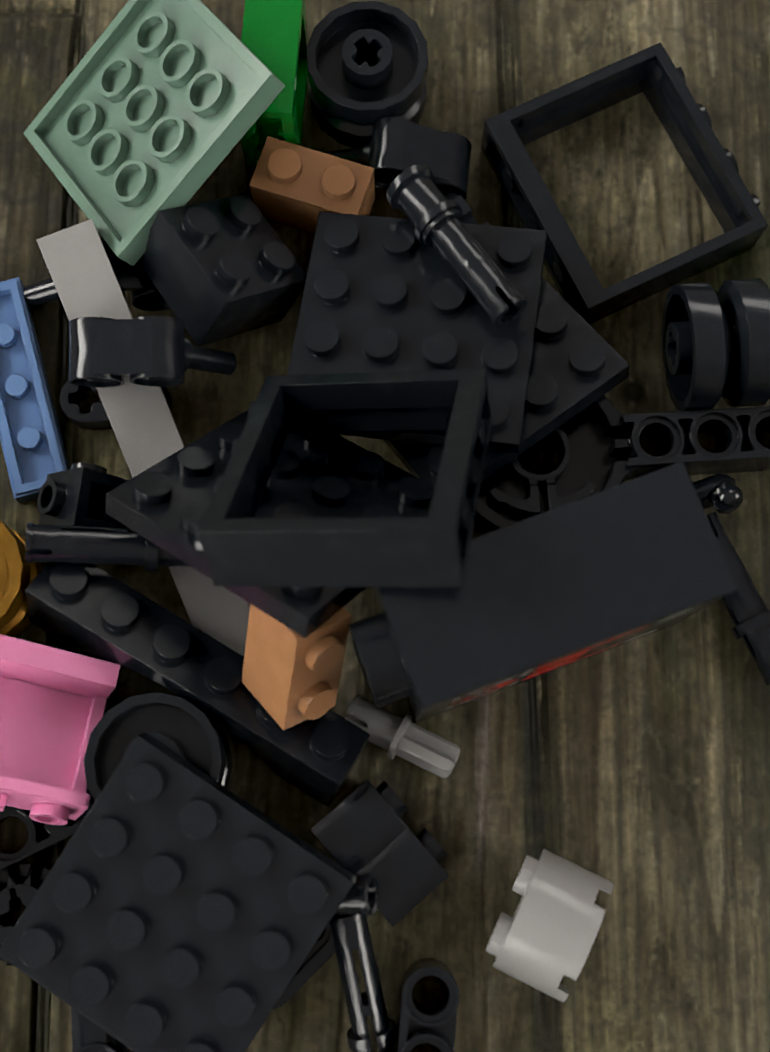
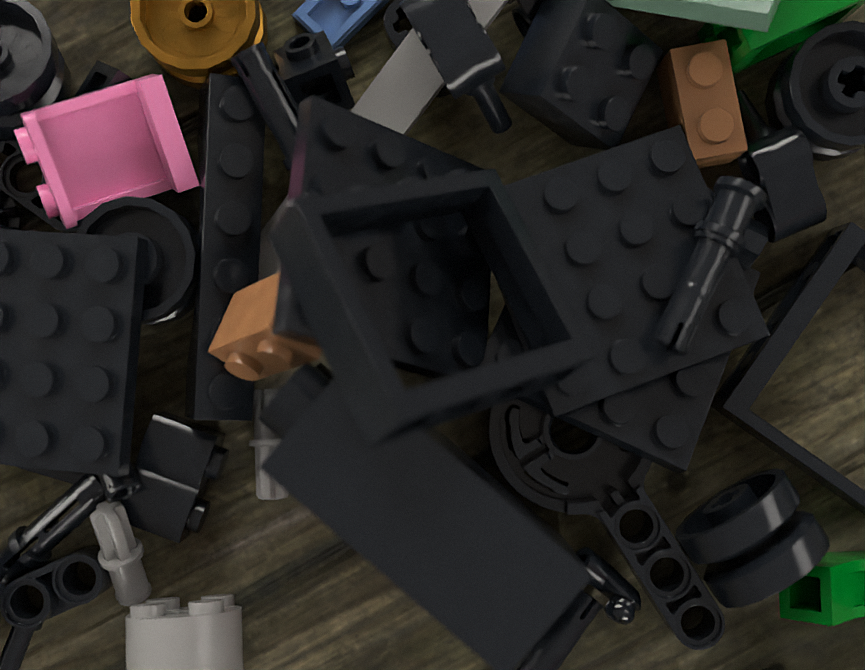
camera: 60 degrees right, 10 degrees up
none -> light grey axle [90,501,152,606]

